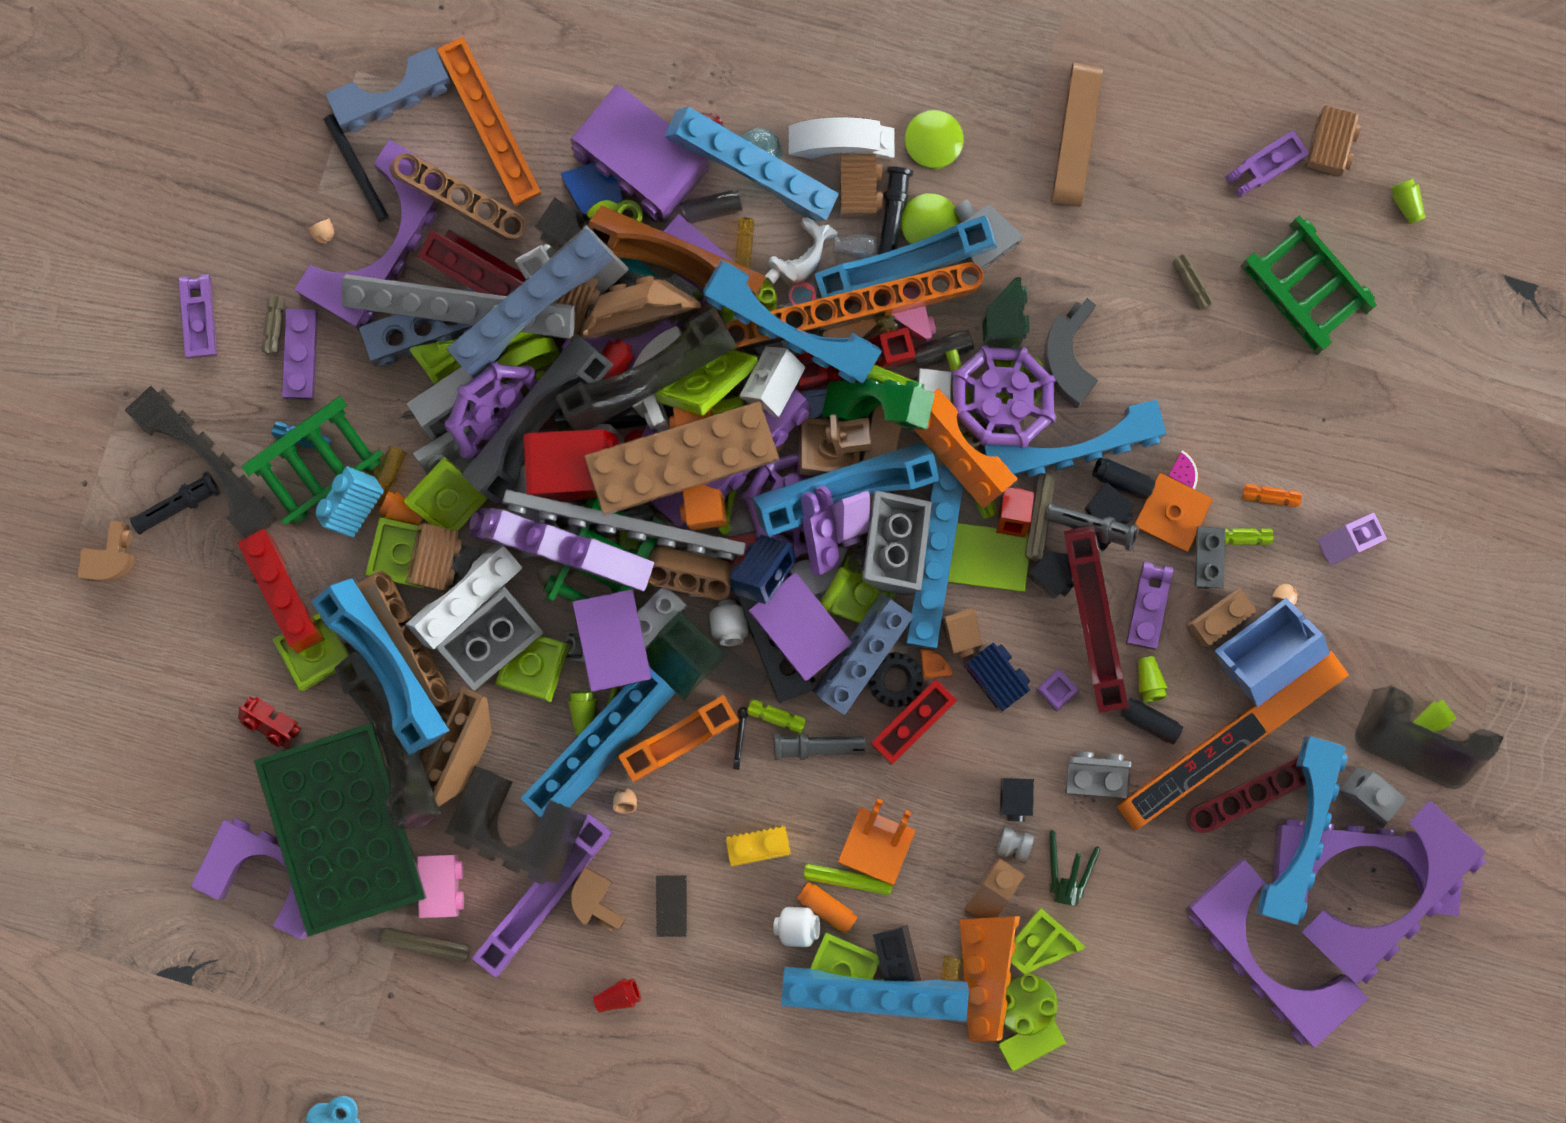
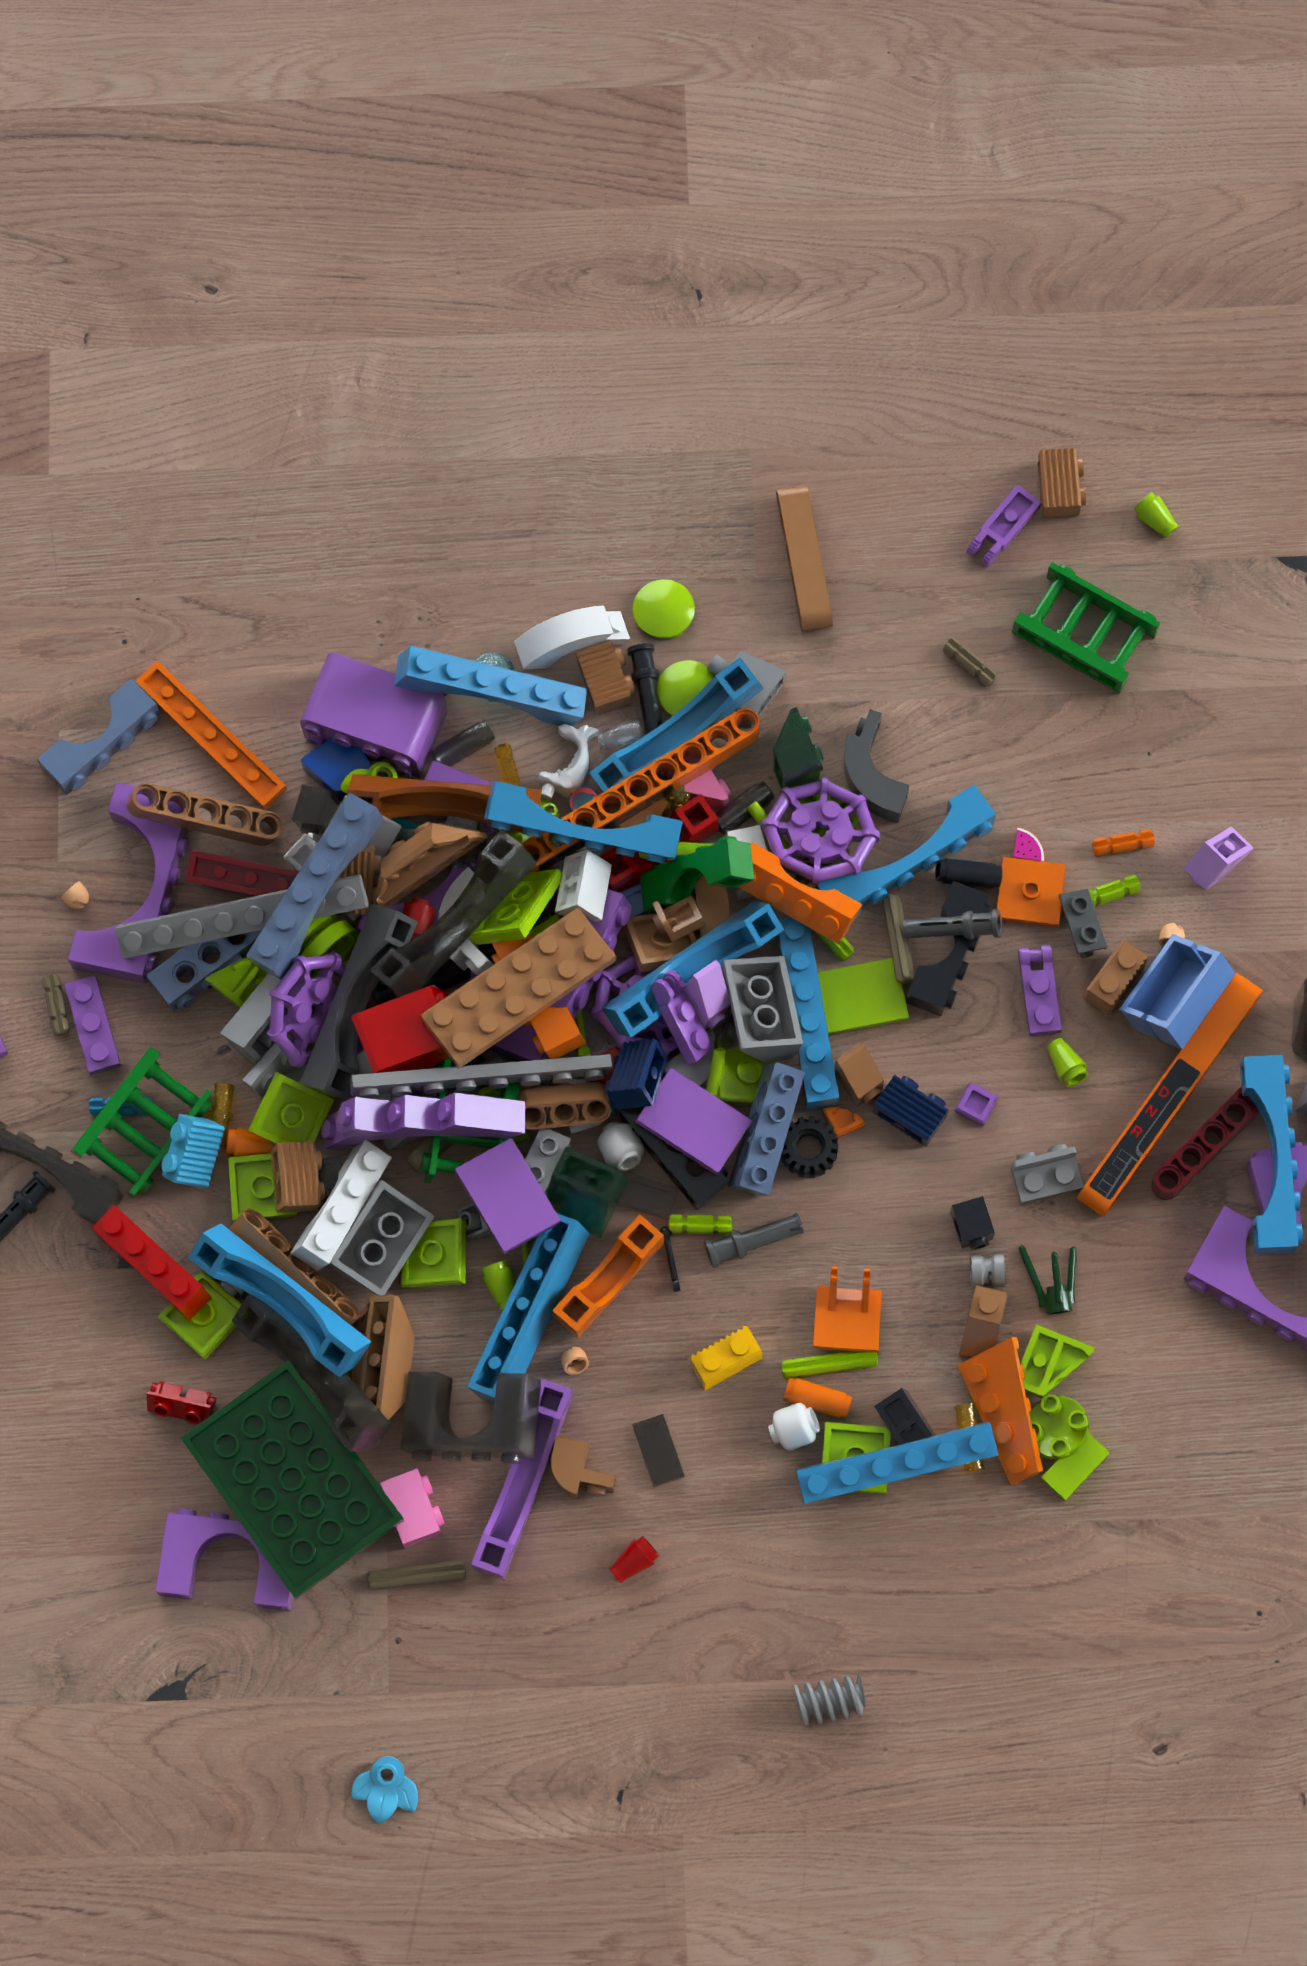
camera: 10 degrees left, 10 degrees down
black bar [323,114,389,222] -> none
red brick [870,679,957,765] -> none
brick [996,487,1034,538] -> none
dark red arch [1063,525,1129,713] -> none
black piece [1120,697,1183,745] -> none

